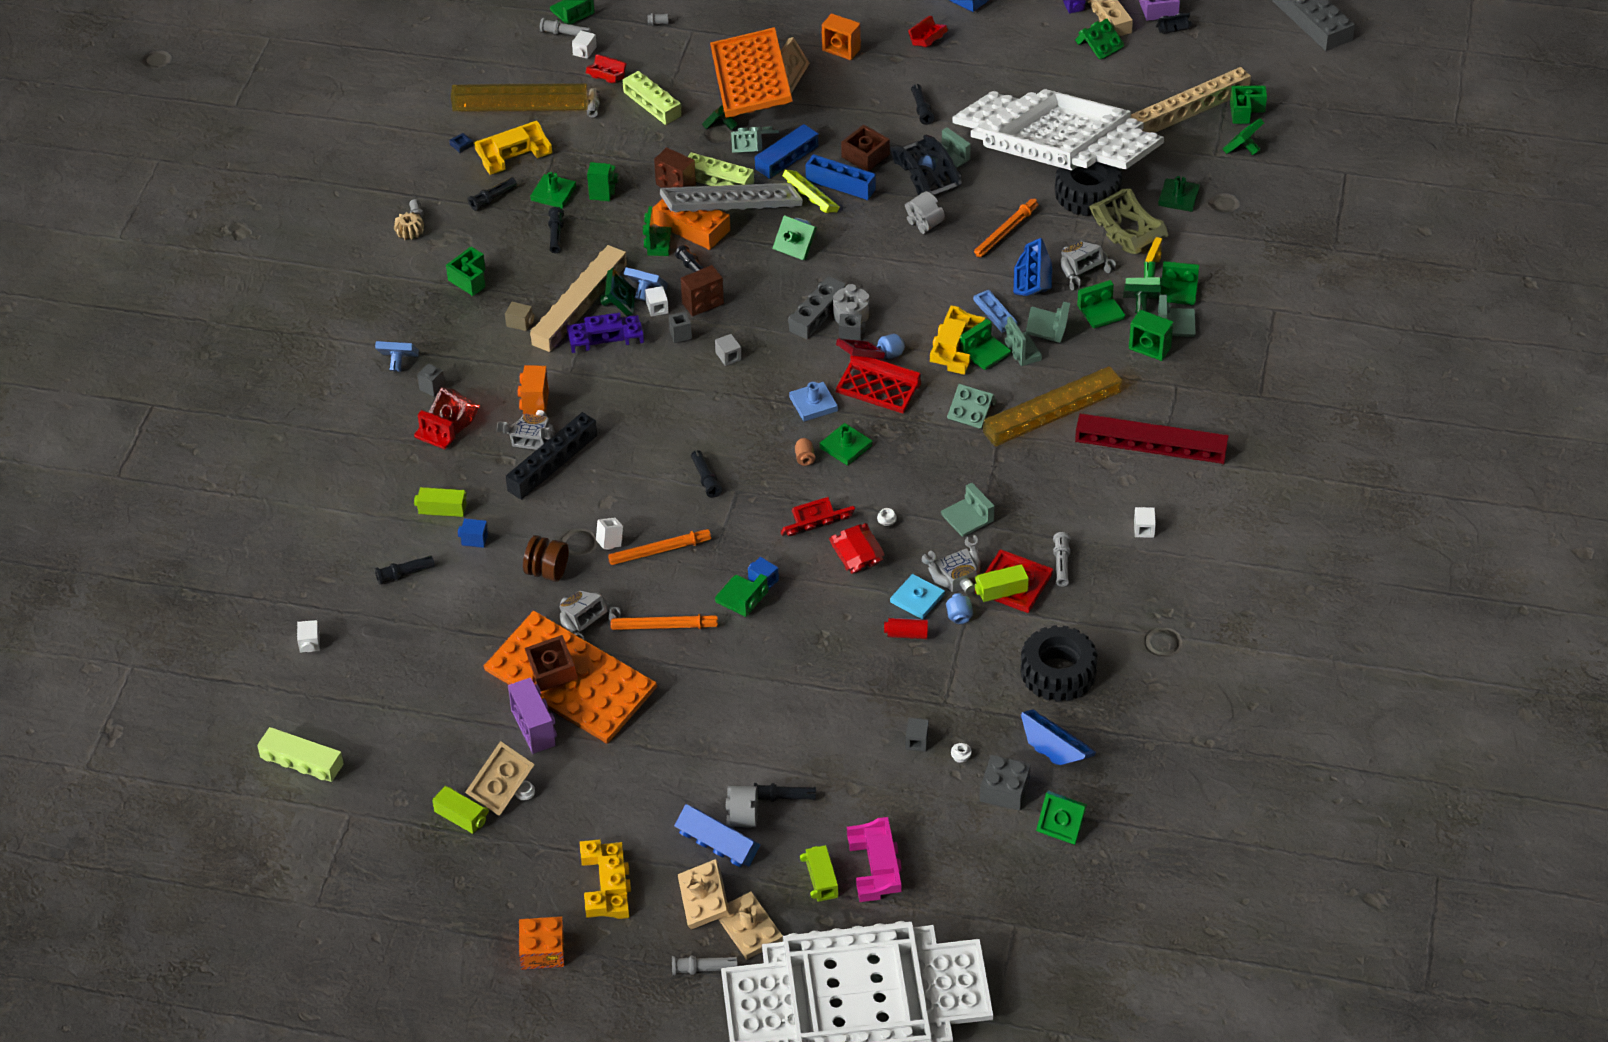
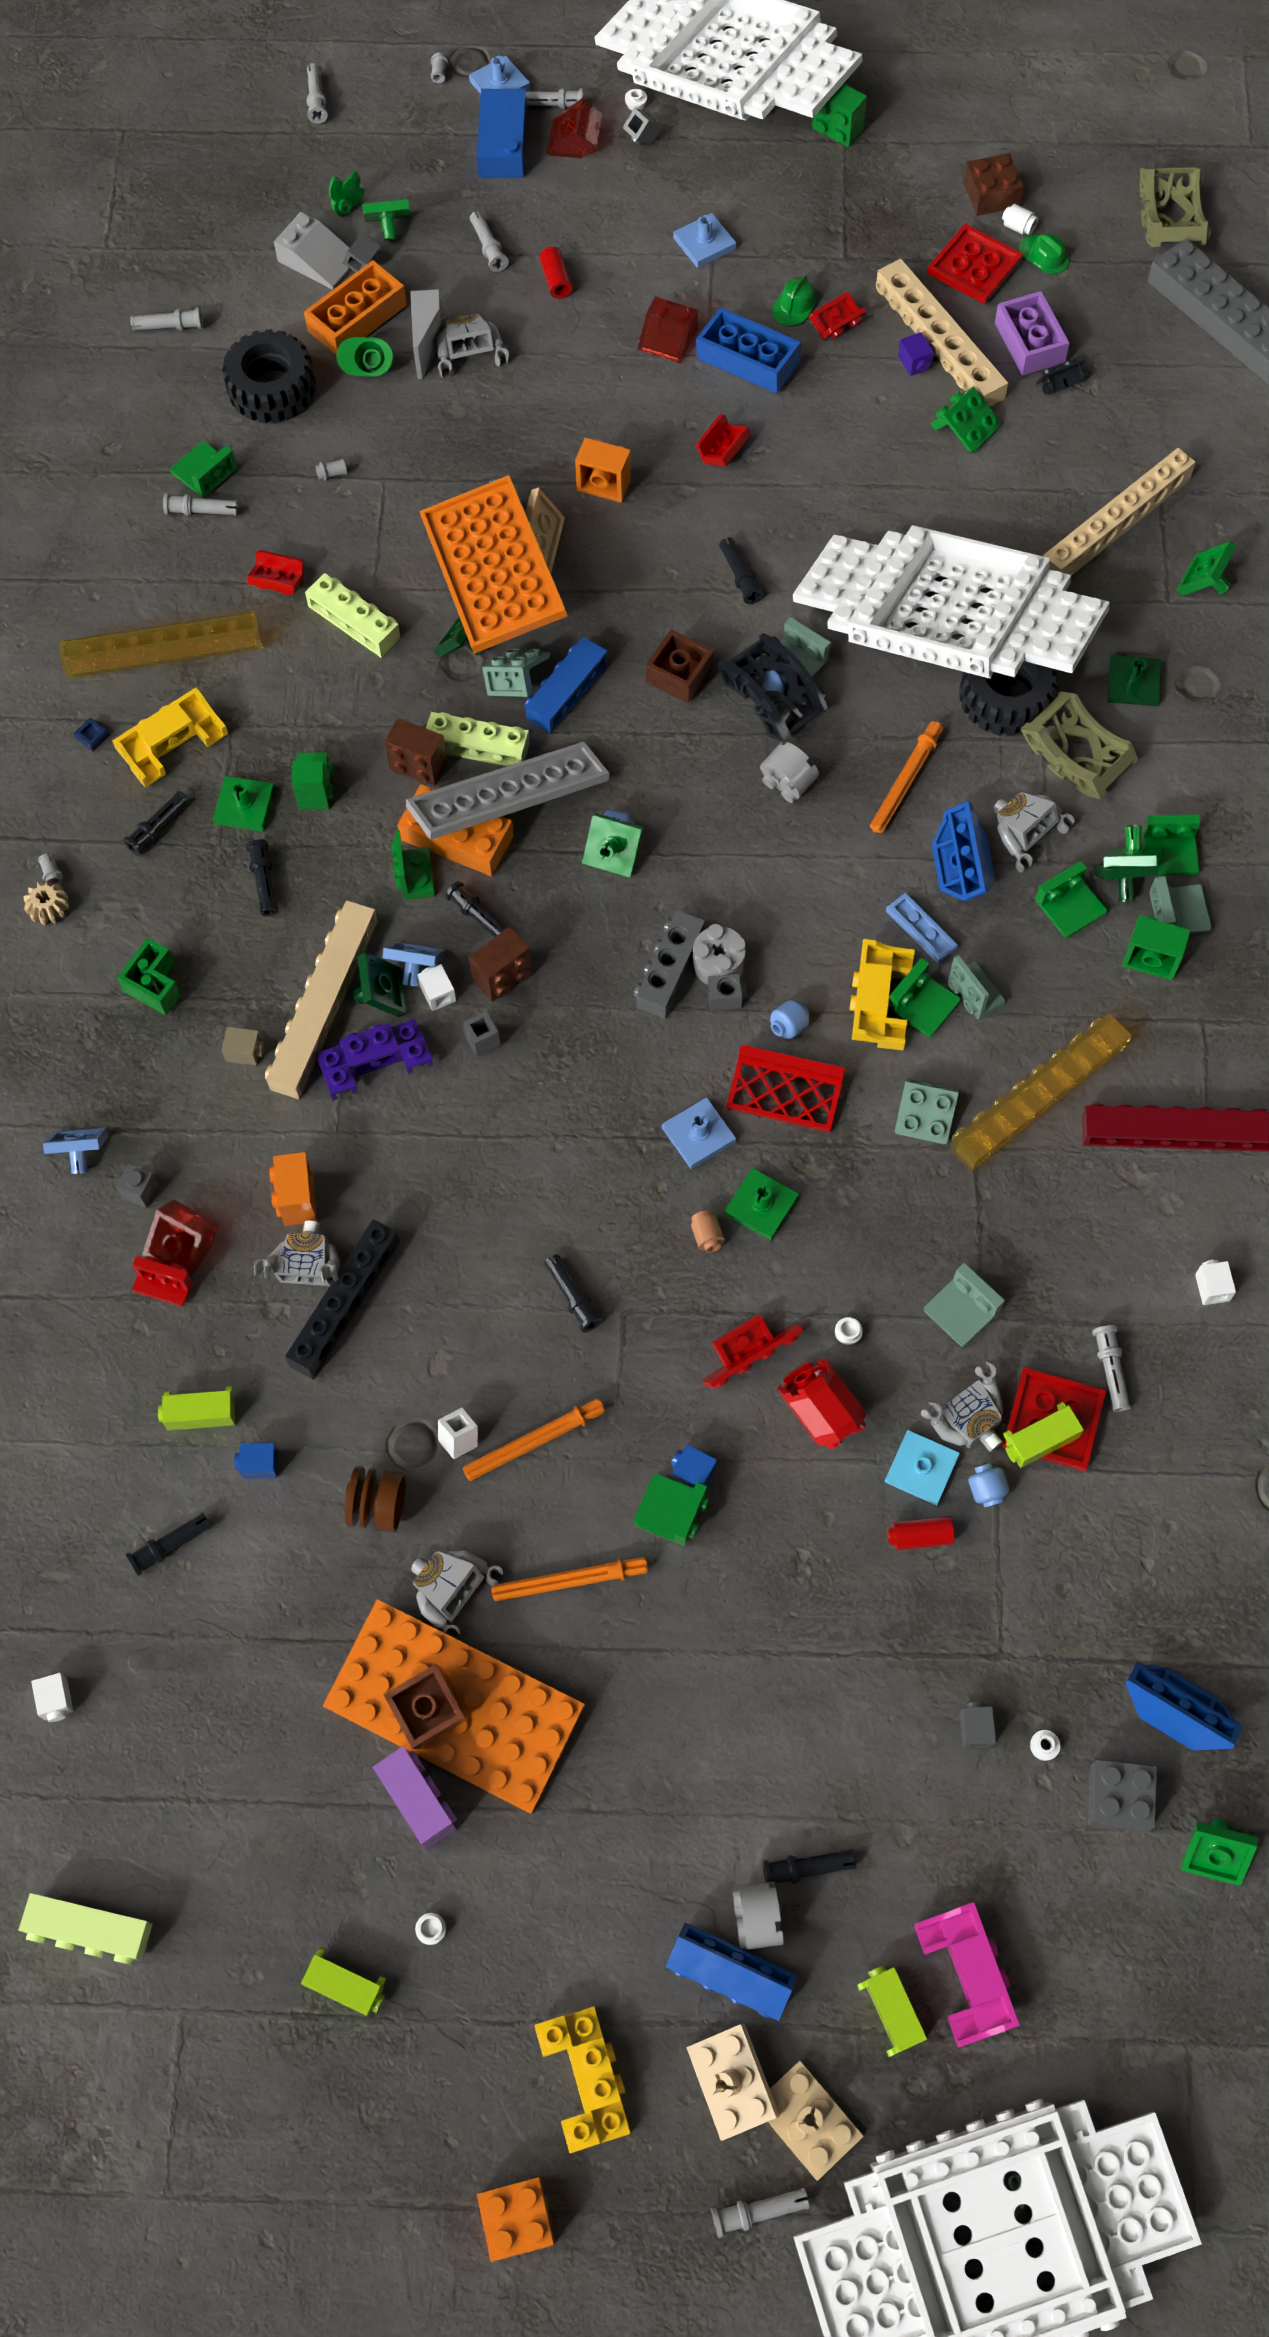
camera: 10 degrees left, 20 degrees up
tan plate [465,741,535,816] -> none
white brick [572,31,597,59] -> none
light grey pin [586,88,600,118] -> none
light grey brick [715,334,741,366] -> none
neon yellow plate [782,170,840,213] -> none
blue brick [805,154,876,200] -> none
dark red tile [836,338,885,359] -> none
black tyre [1020,625,1098,702] -> none
sand green bracket [1025,301,1070,343] -> none
yellow plate [1145,237,1162,263] -> none
green brick [1230,86,1267,124] -> none

